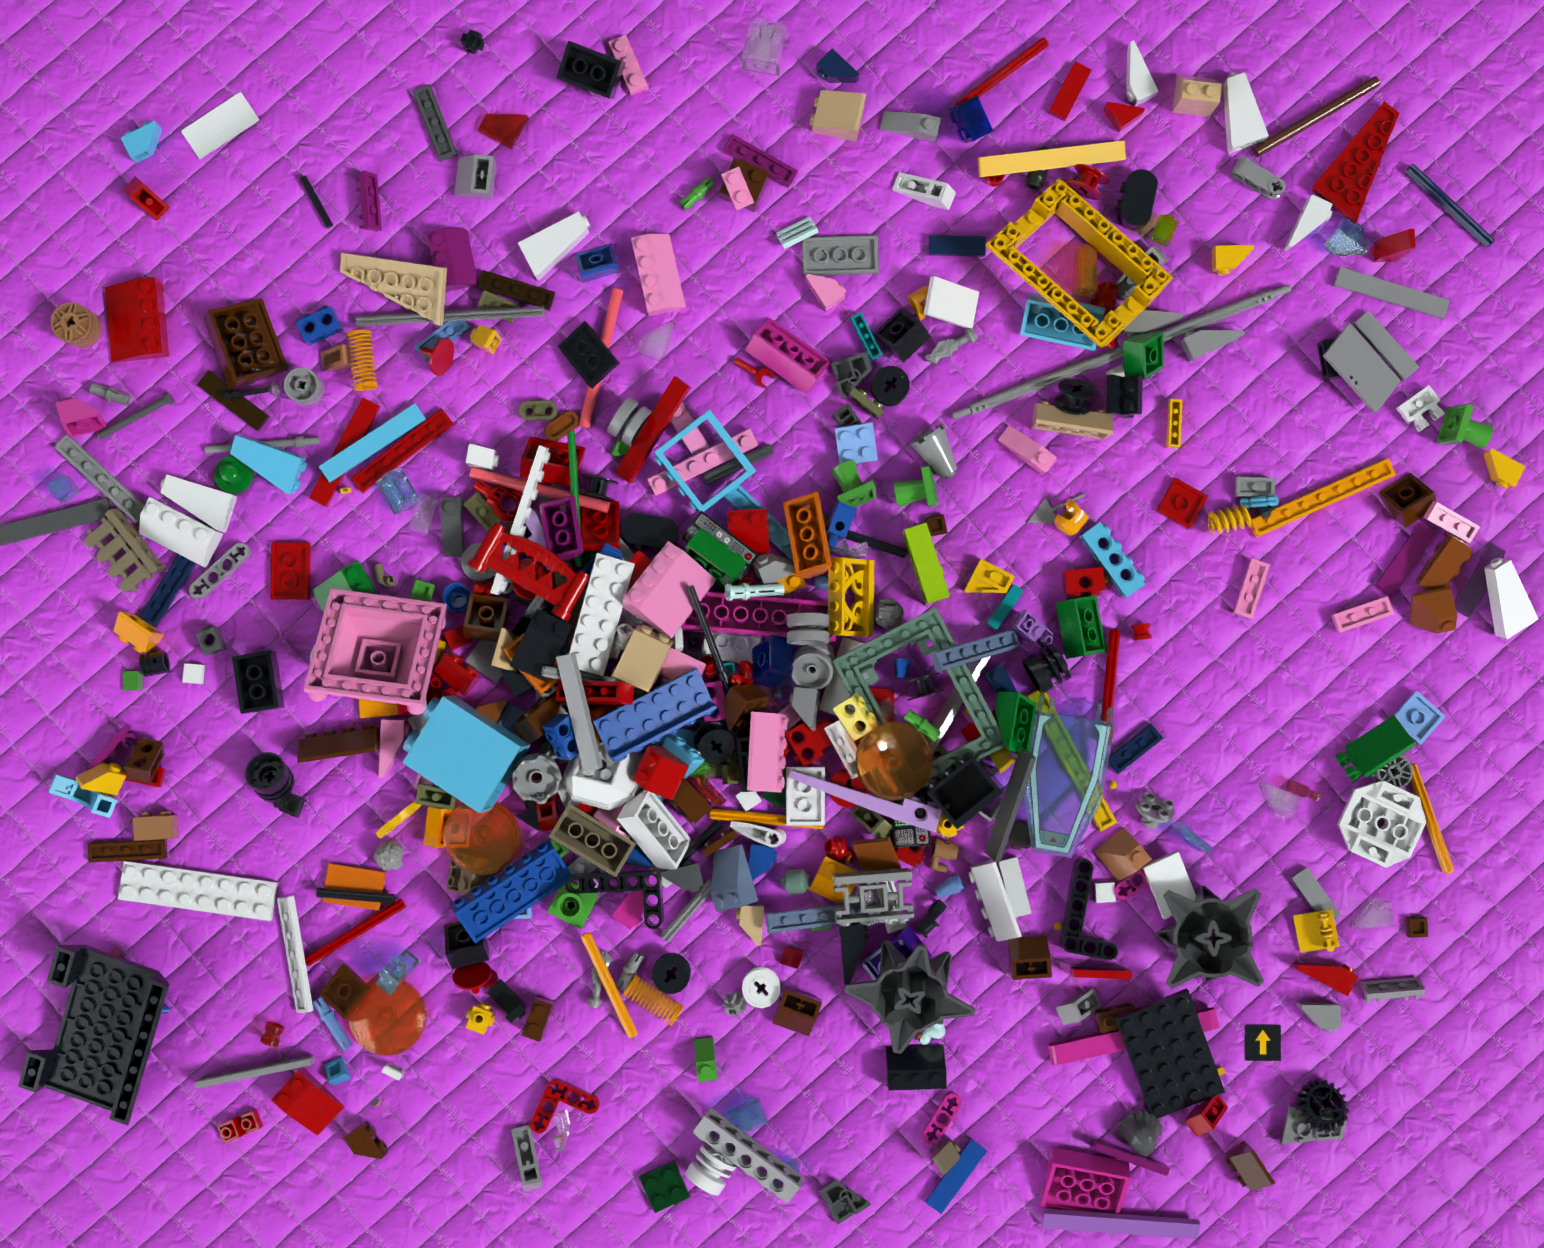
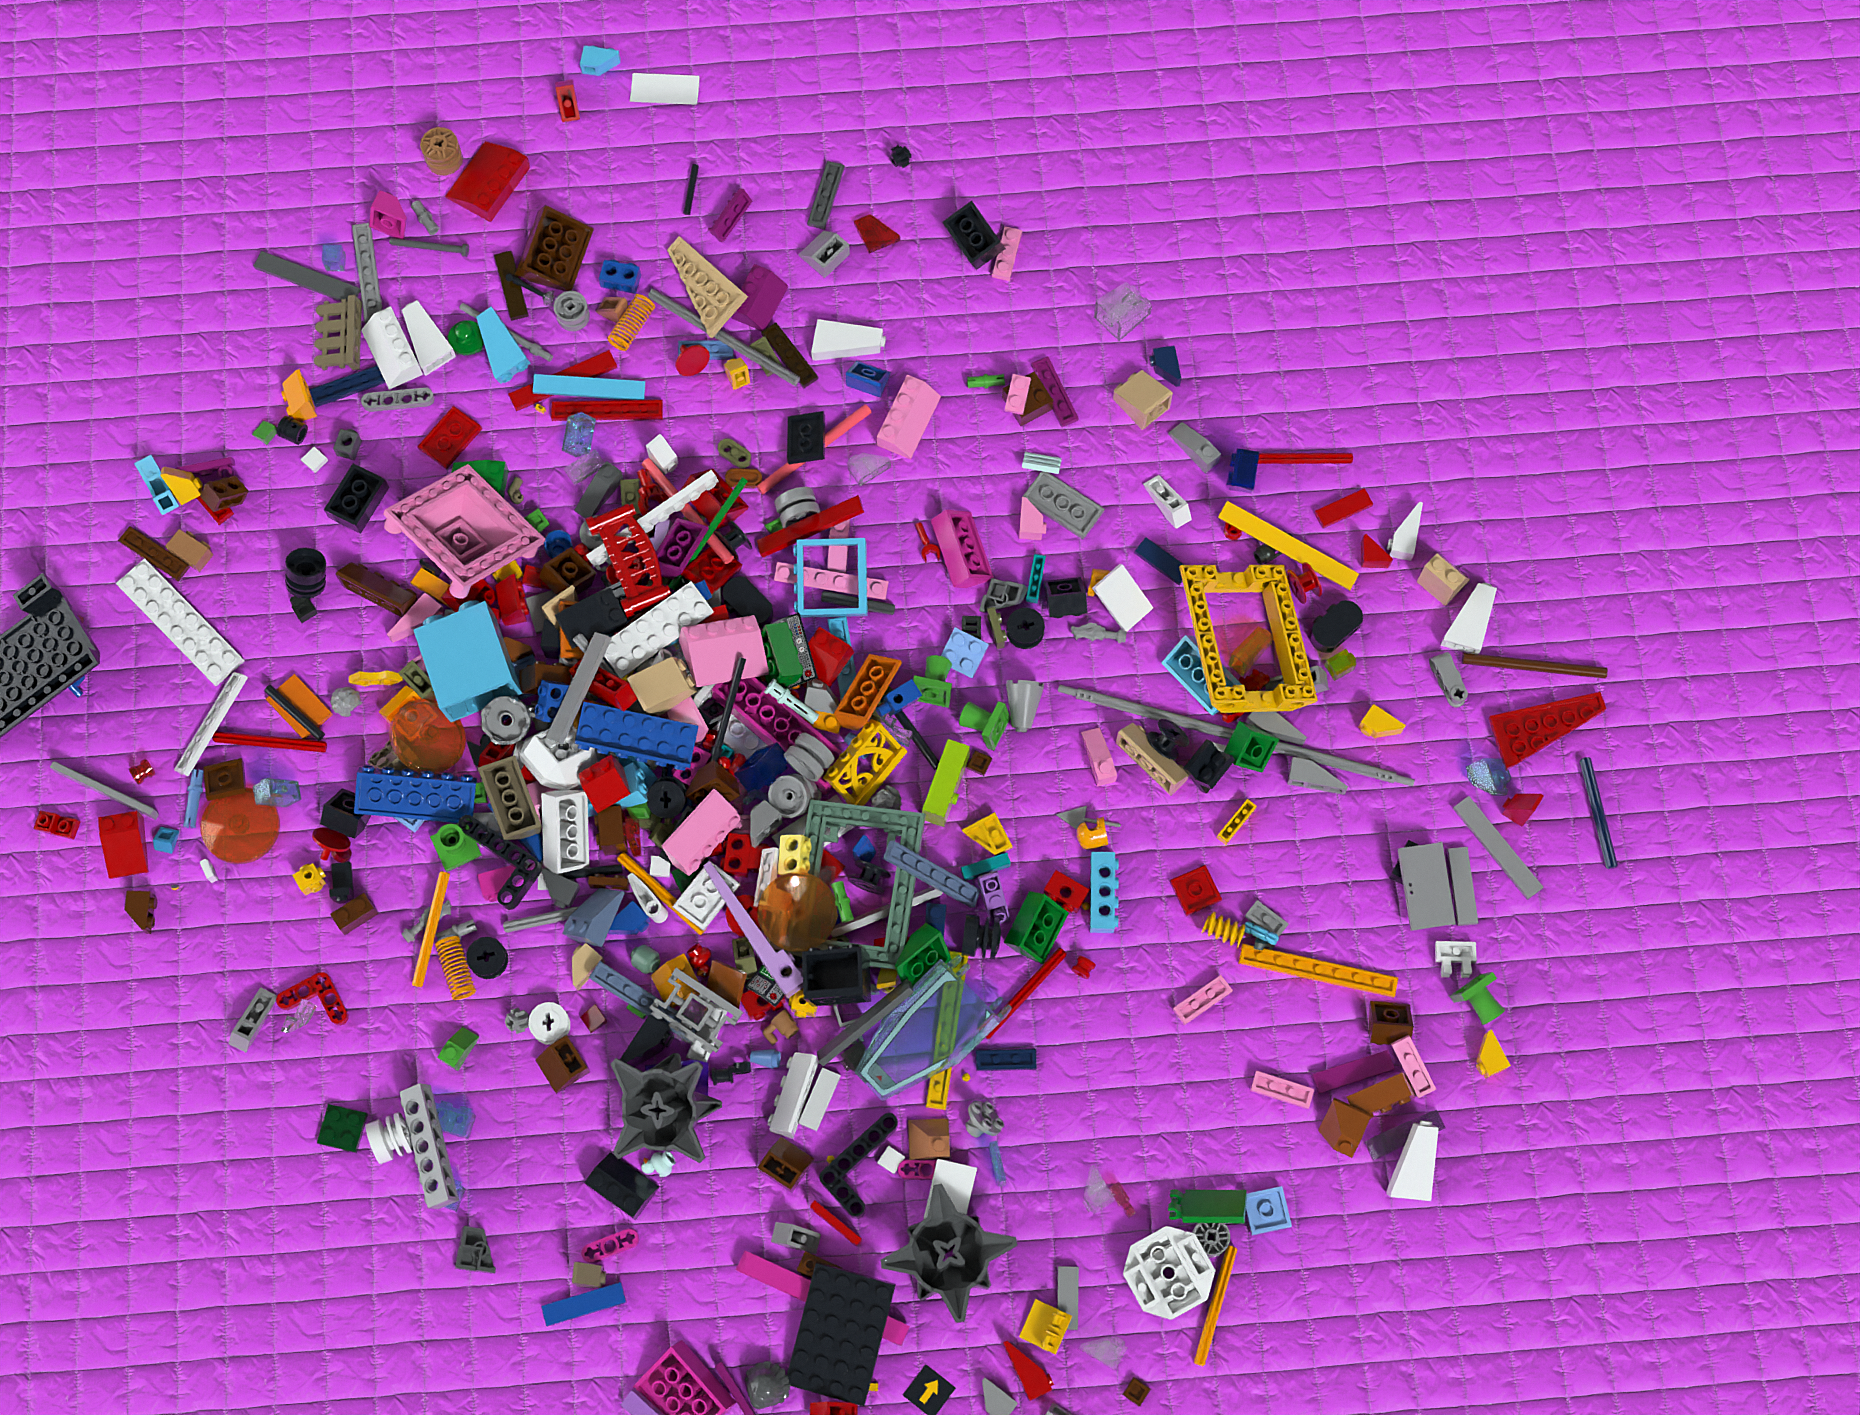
camera: 35 degrees right, 15 degrees down
white slope [1284,194,1333,252] -> none

